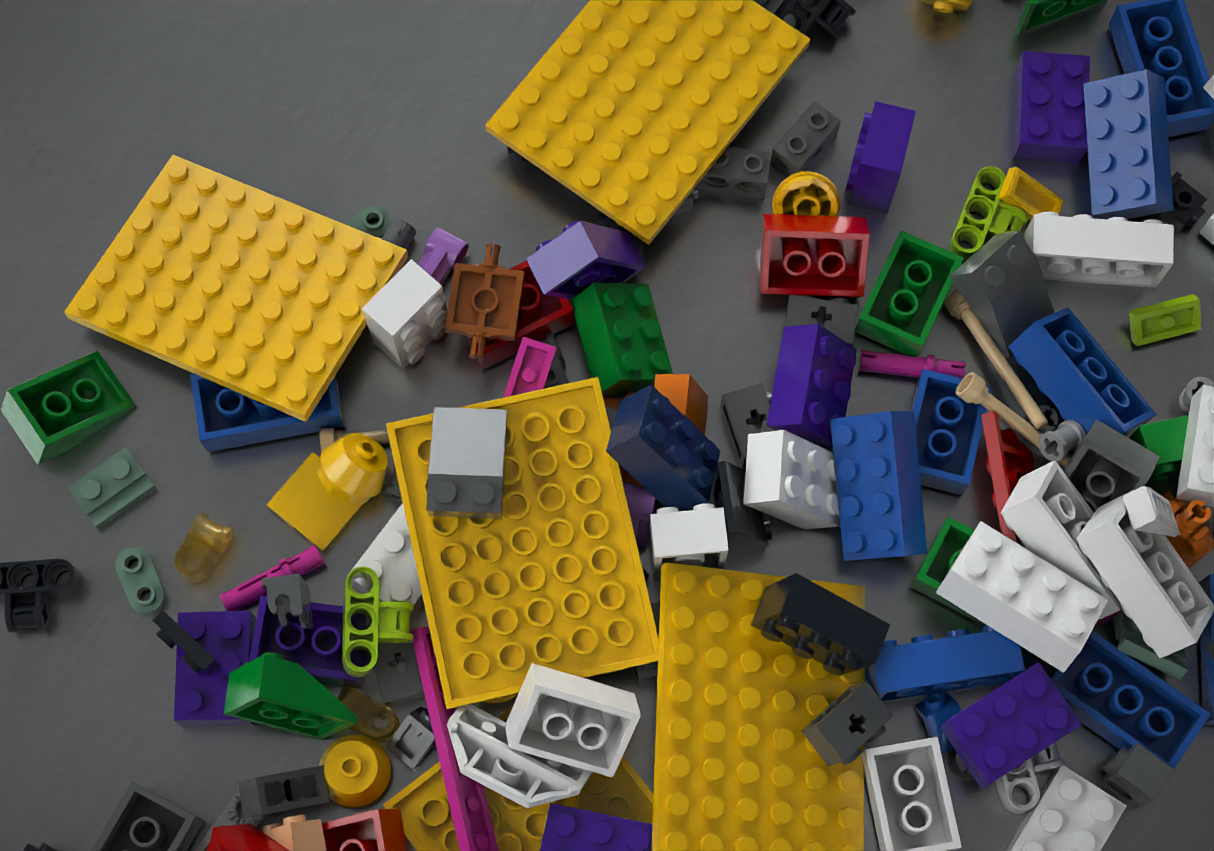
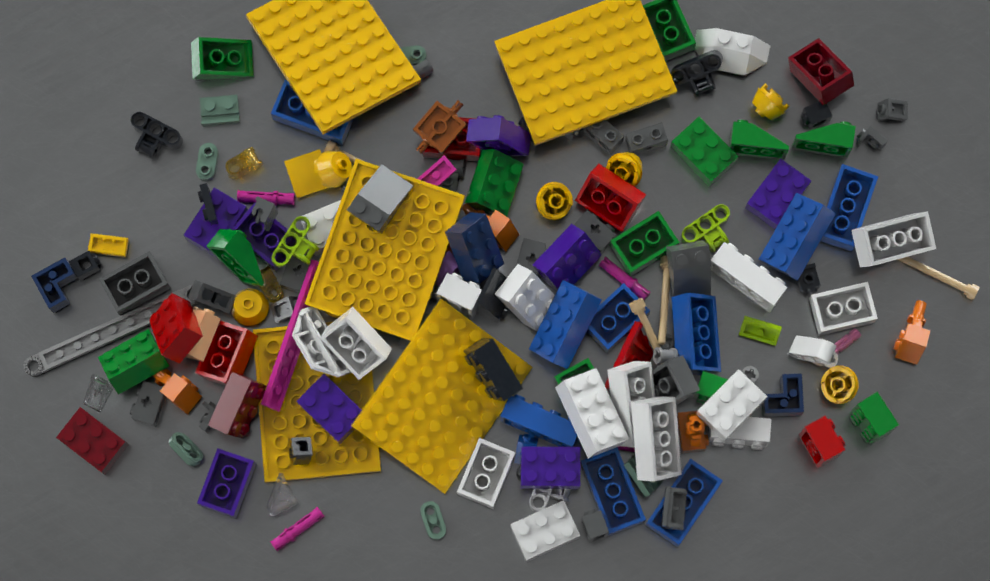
camera: 35 degrees right, 5 degrees up
white brick [362,259,448,369] -> none
medium lavender piece [418,227,469,285] -> none
dark grey brick [801,681,893,766] -> none
dark purple brick [845,101,916,213] -> none
yellow tile [998,167,1064,220] -> none
white slope [1123,486,1180,537] -> none
none -> yellow plate [88,233,129,258]
none -> yellow cone [536,182,573,220]
none -> green brick [670,116,739,187]
none -> green slope [729,120,789,159]

